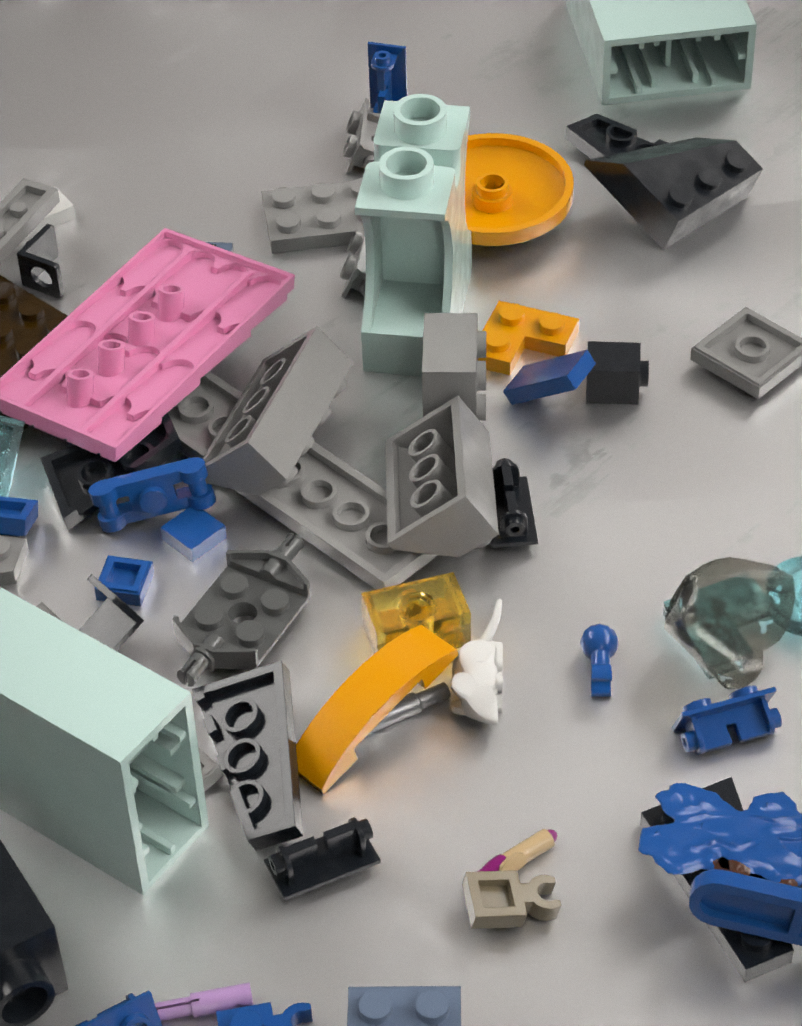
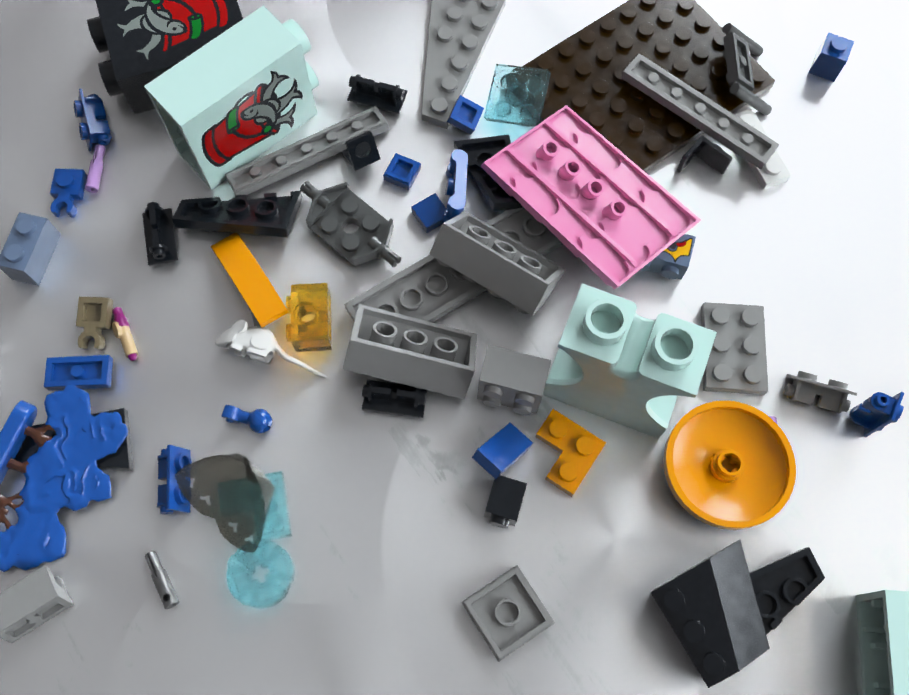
camera: 100 degrees right, 25 degrees up
none -> blue plate [44,355,113,391]

